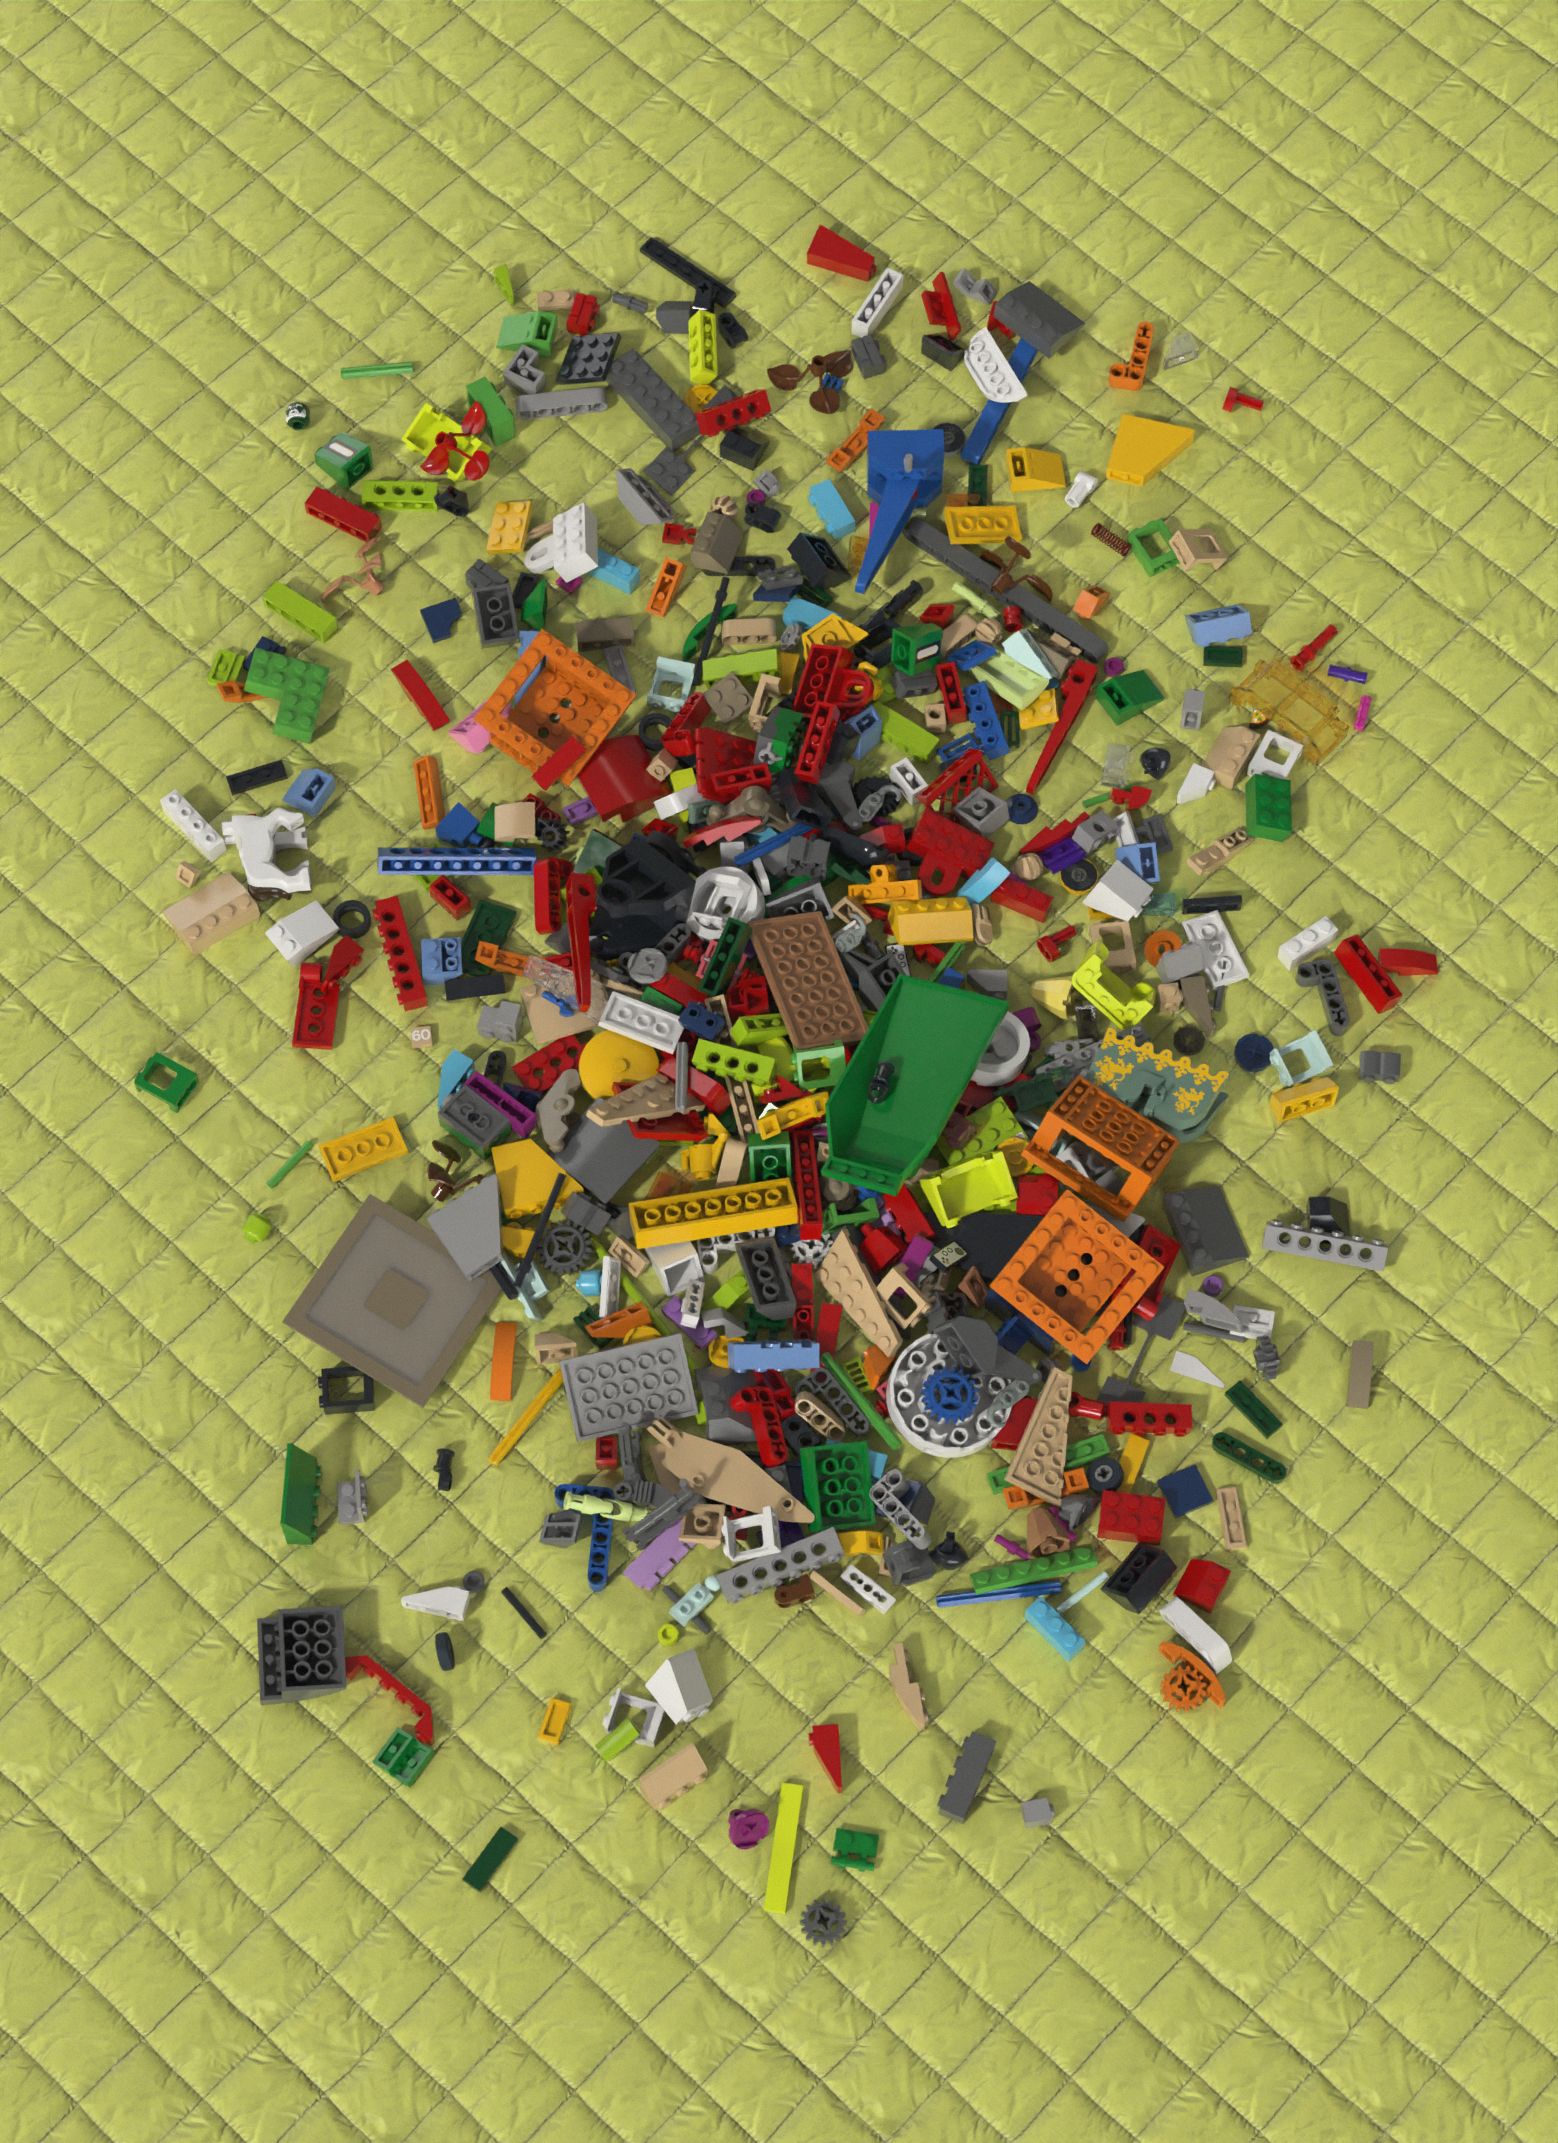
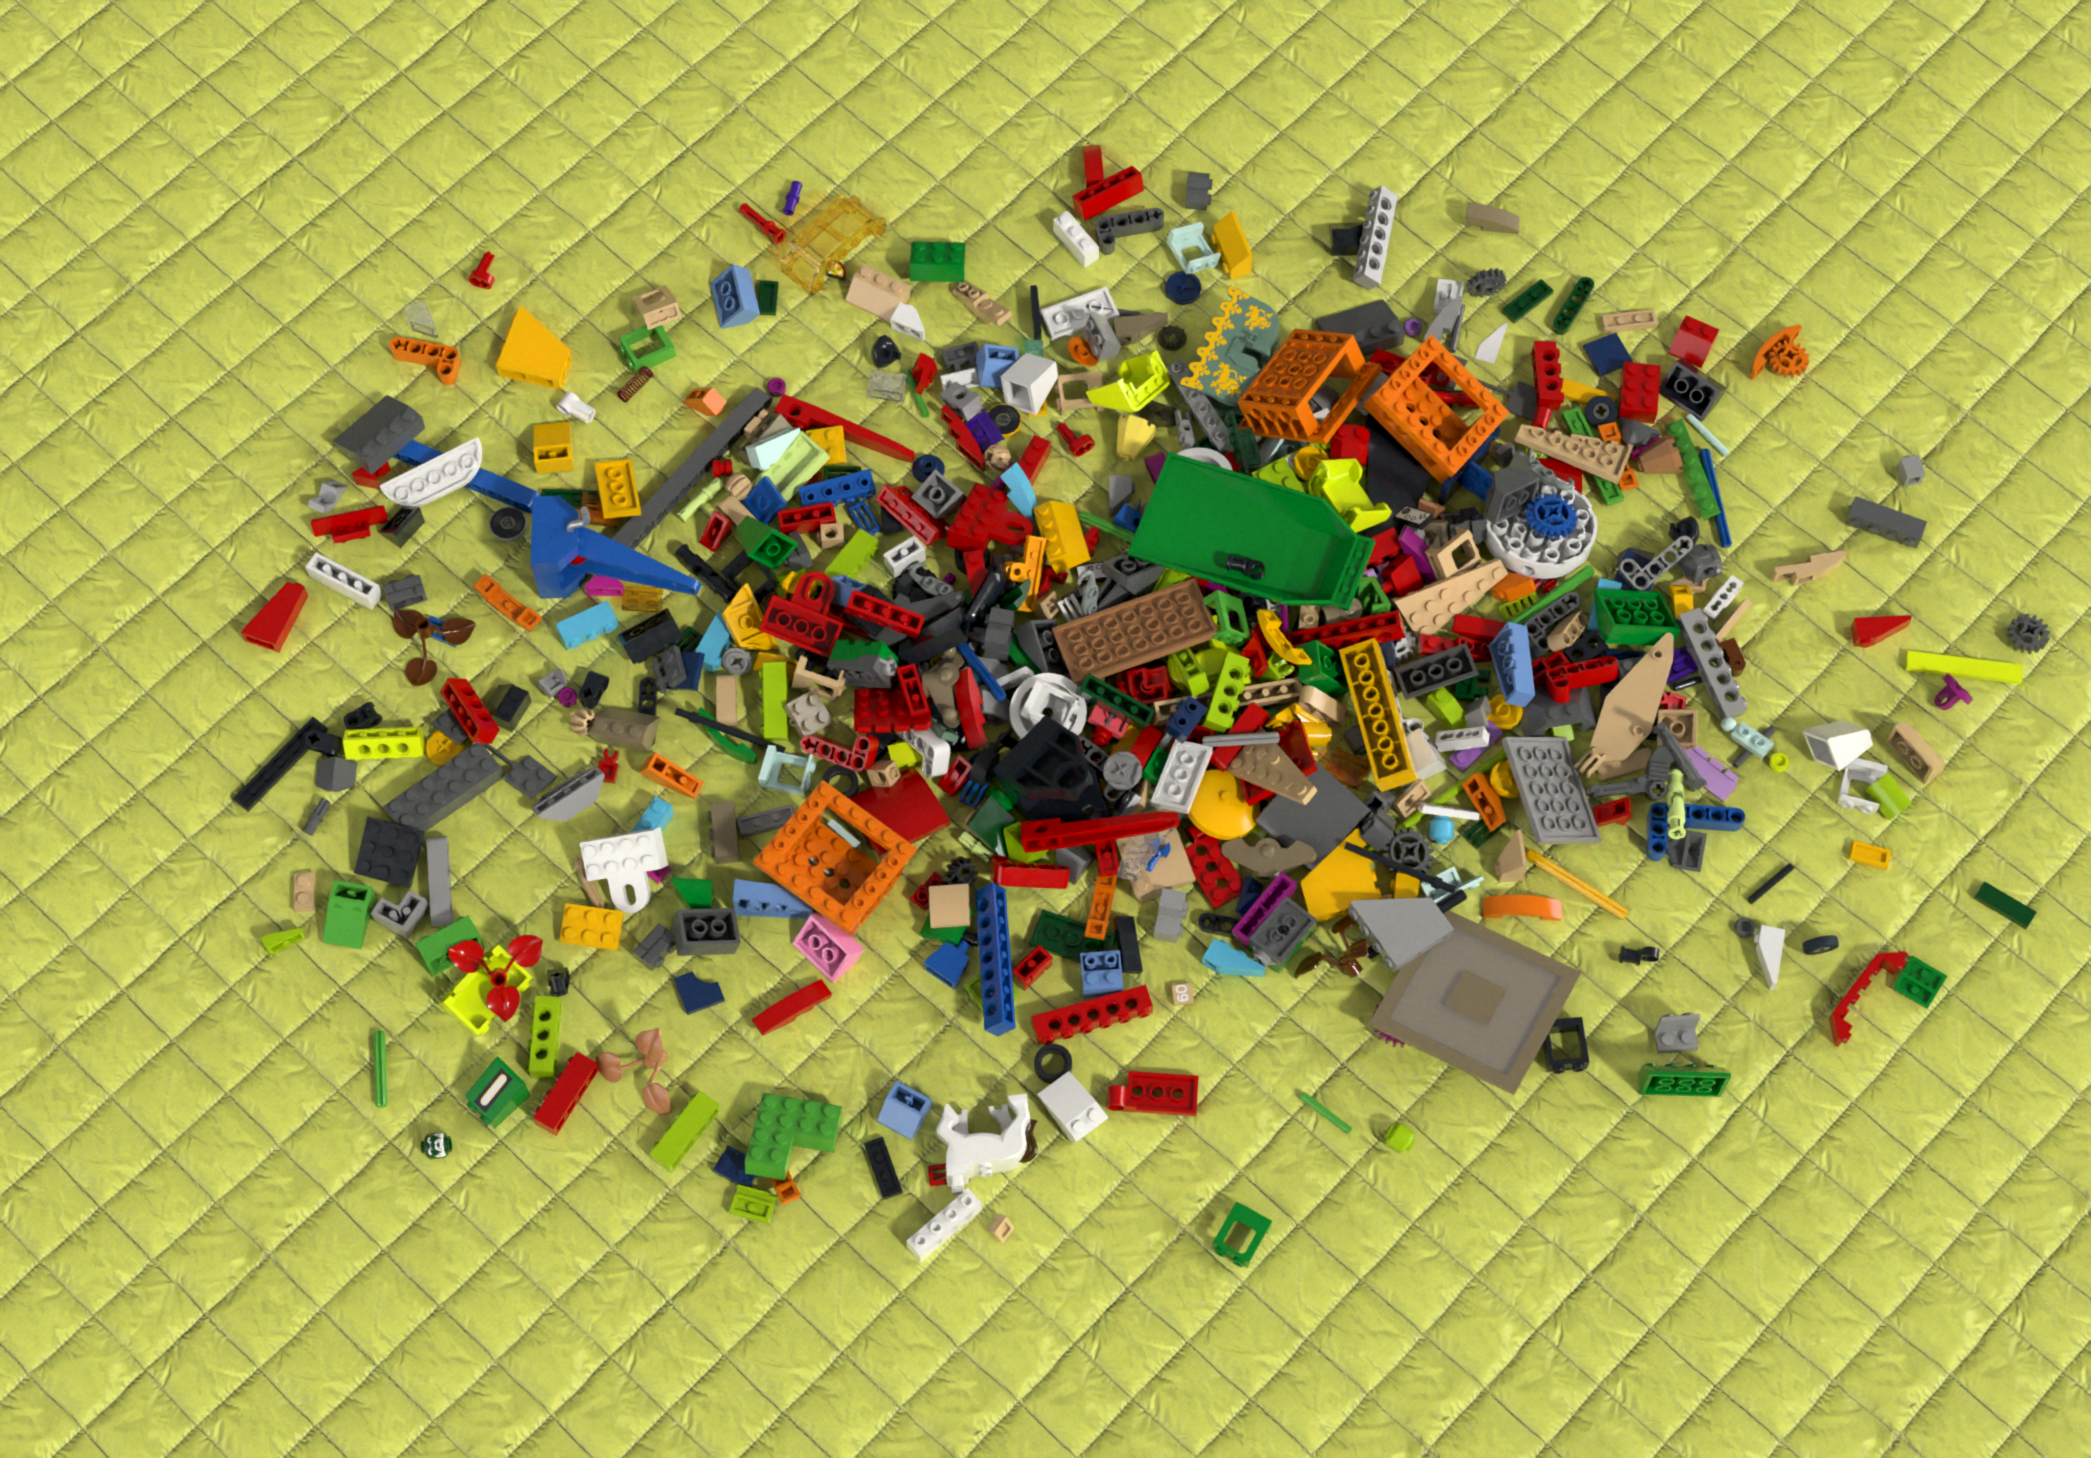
camera: 90 degrees left, 0 degrees up
tan slope [162,872,260,956] -> none
dark grey slope [257,1606,346,1705] -> none
yellow plate [318,1117,408,1183] -> none
red slope [321,935,364,992] -> none
orange slope [413,755,445,830] -> none
black tile [512,572,539,609] -> none
red tile [531,736,586,791] -> none
medium lavender plate [563,797,598,827] -> none
red brick [566,293,600,335] -> none
white window [721,1506,781,1563] -> none
green plate [831,1828,879,1872] -> none
tan arm [970,904,993,946] -> none
reddish brown plant [979,536,1053,603] -> none
magenta bar [993,1534,1031,1561] -> none
medium azure brick [1024,1596,1085,1662] -> none
green slope [1096,670,1165,726] -> none
tan brick [1156,983,1183,1013] -> none
white beam [1159,1597,1232,1675] -> none
light grey brick [1180,689,1205,731] -> none
white window [1247,730,1303,779] -> none
dark pink axle [1354,695,1372,731] -> none

